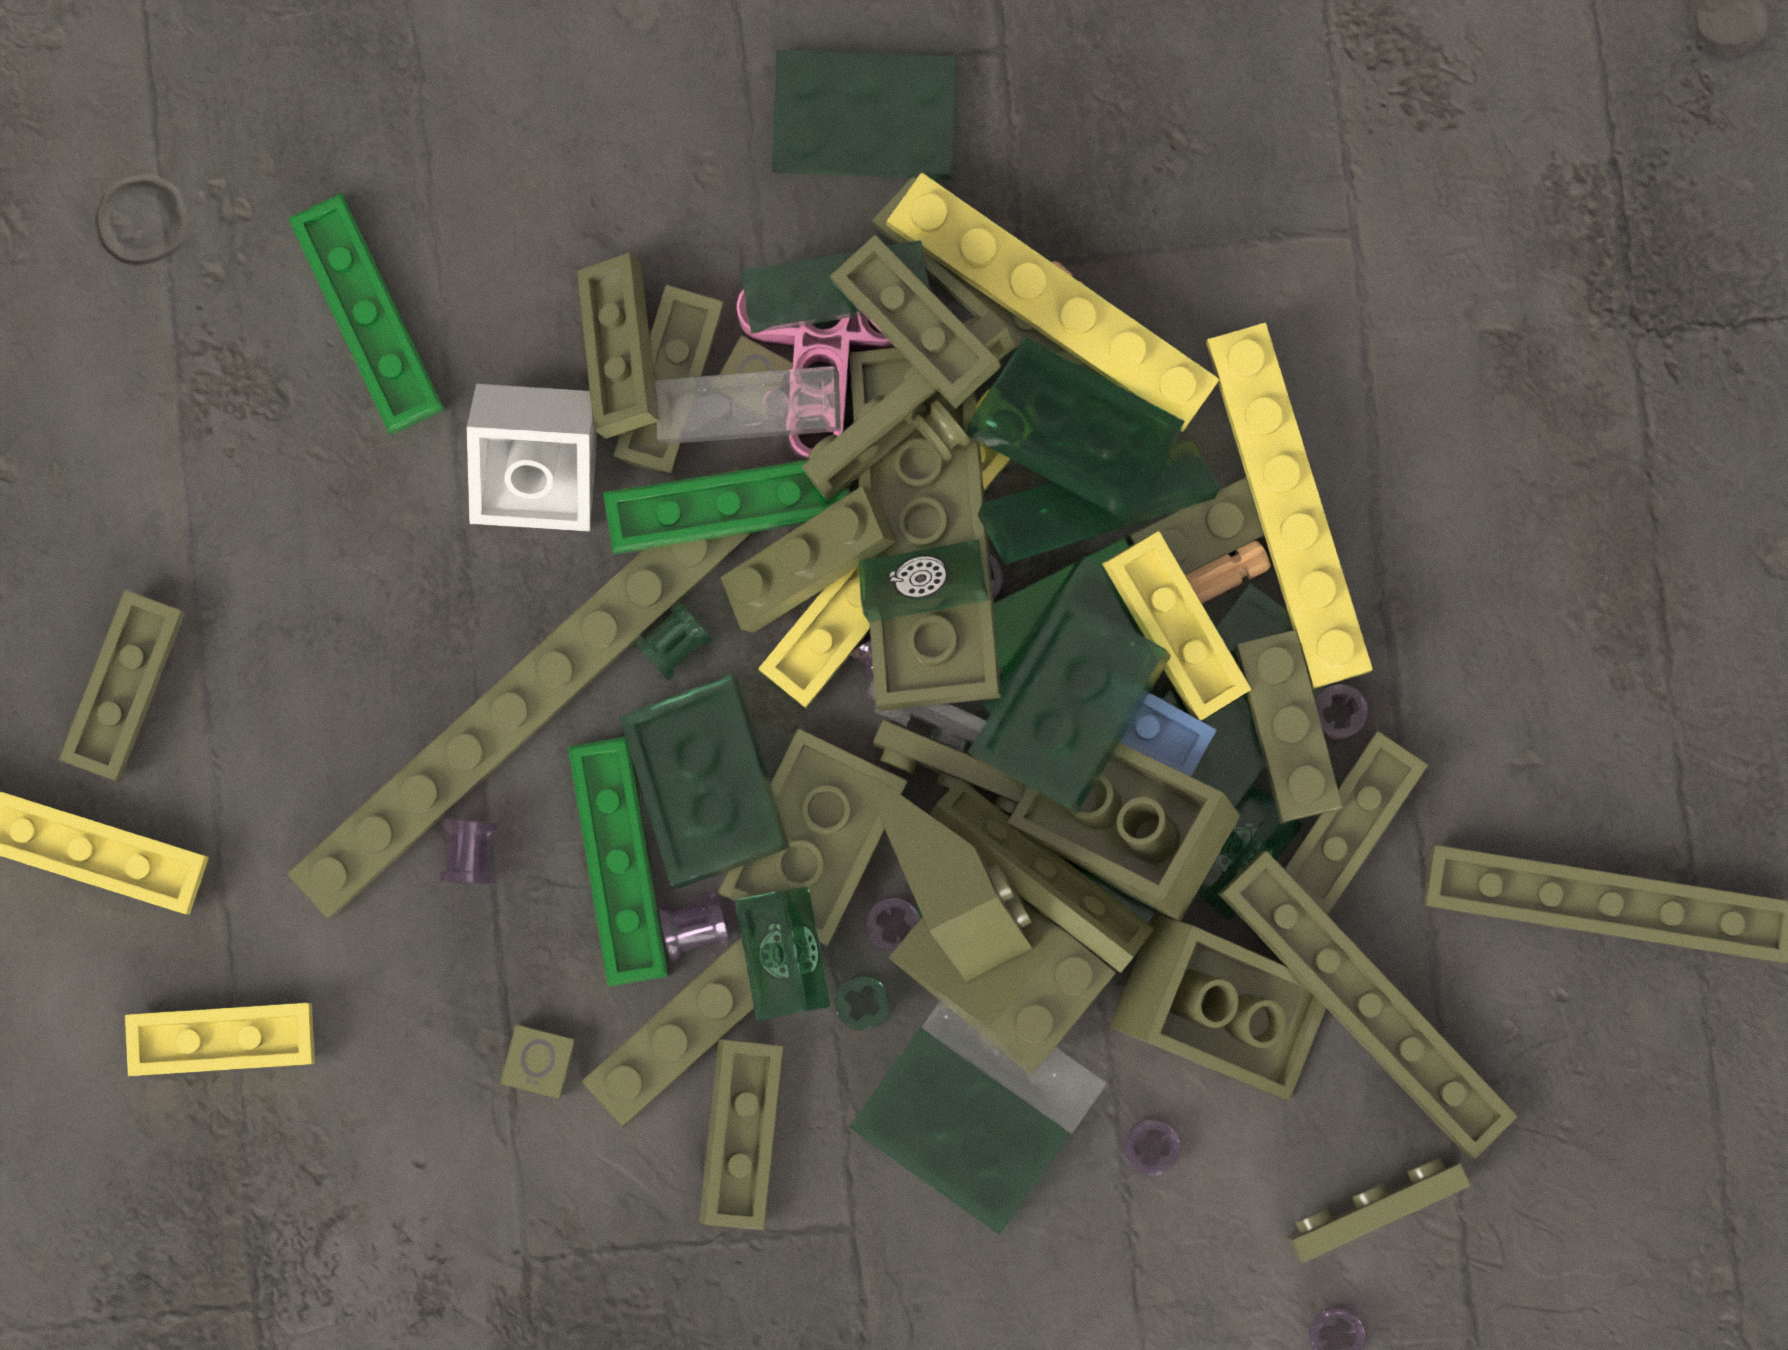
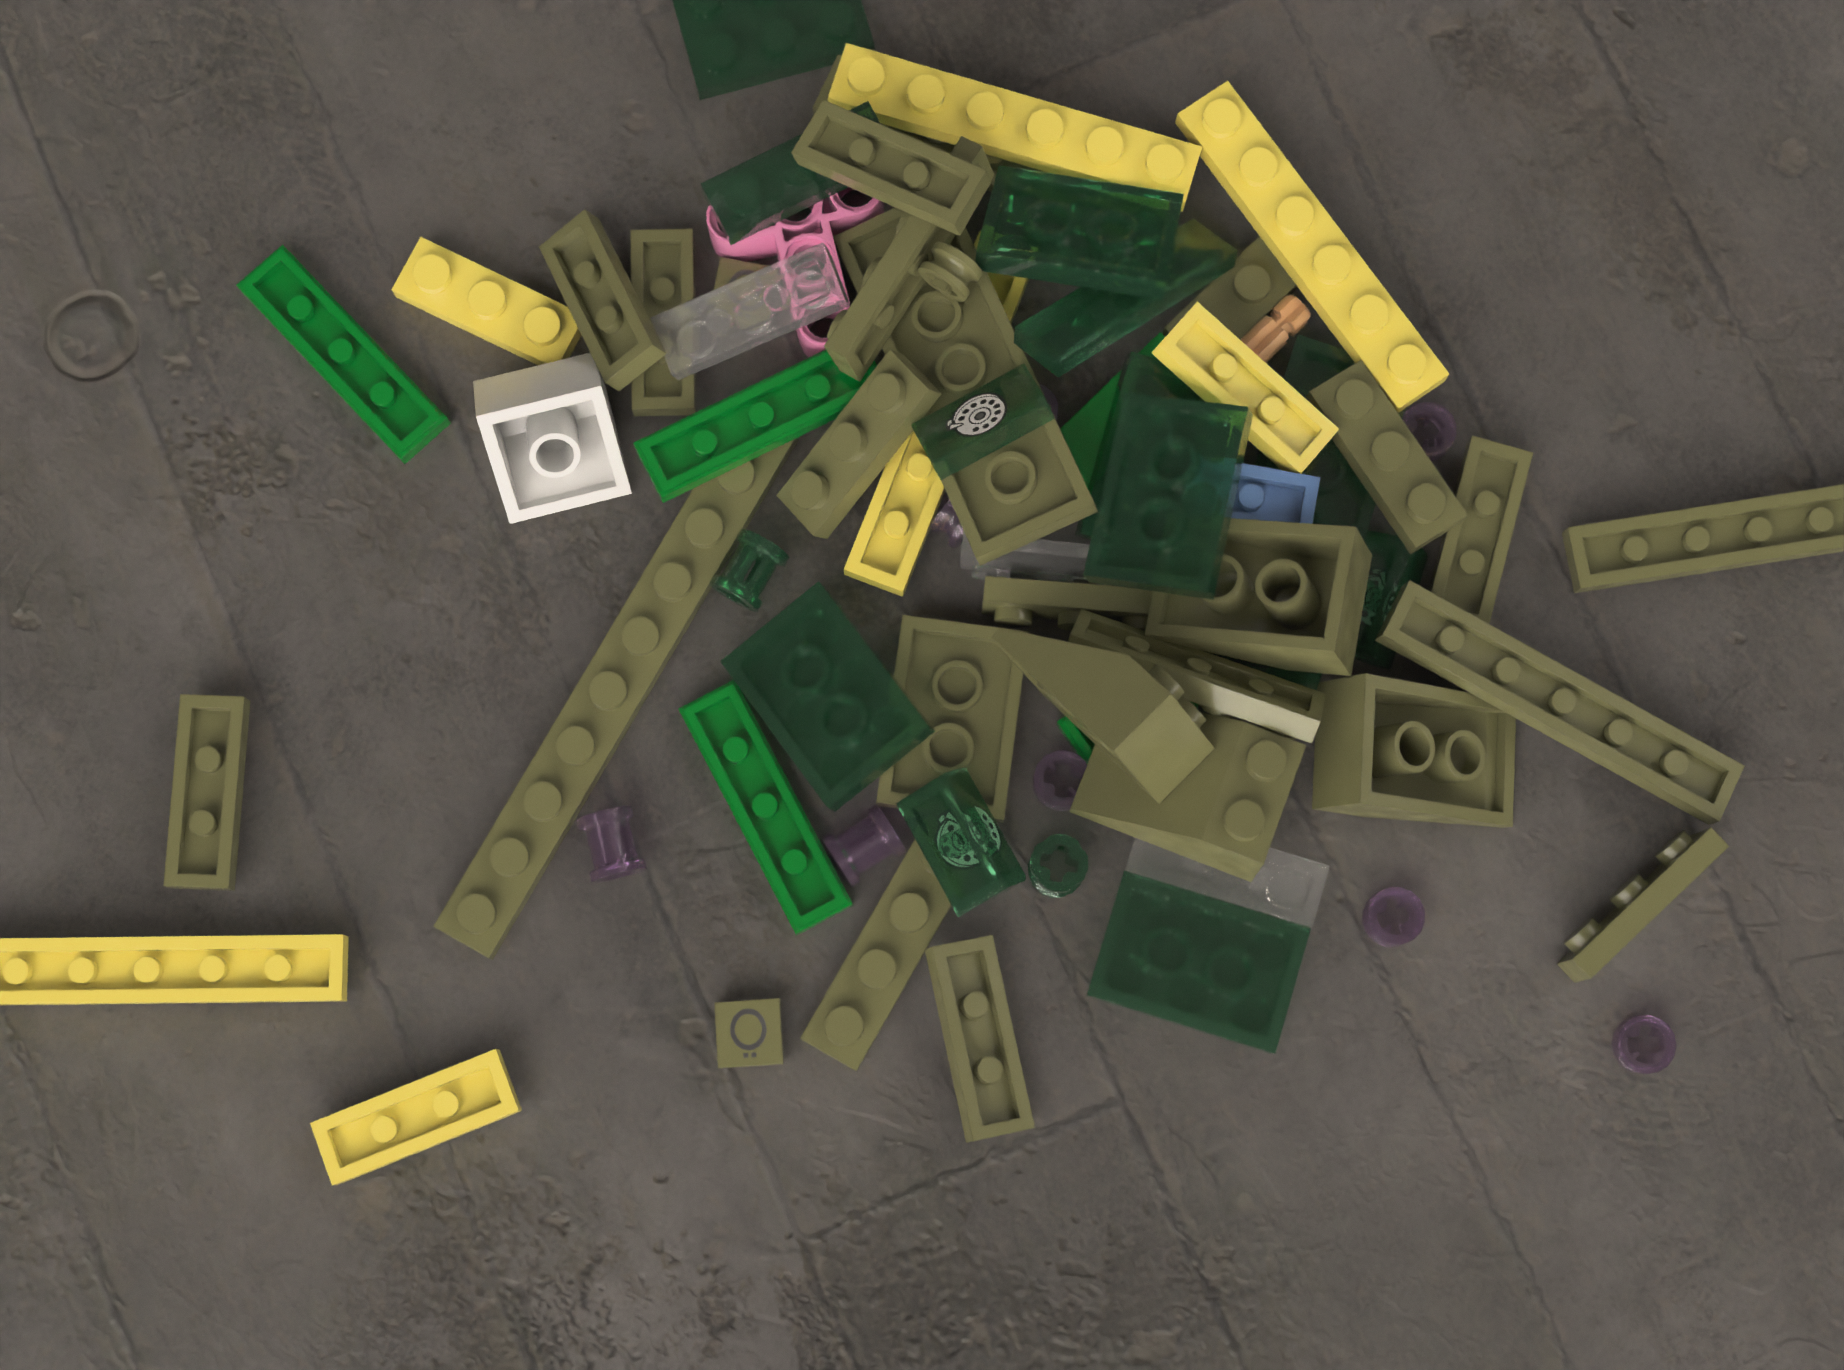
camera: 20 degrees left, 5 degrees down
none -> light yellow plate [391,237,581,365]

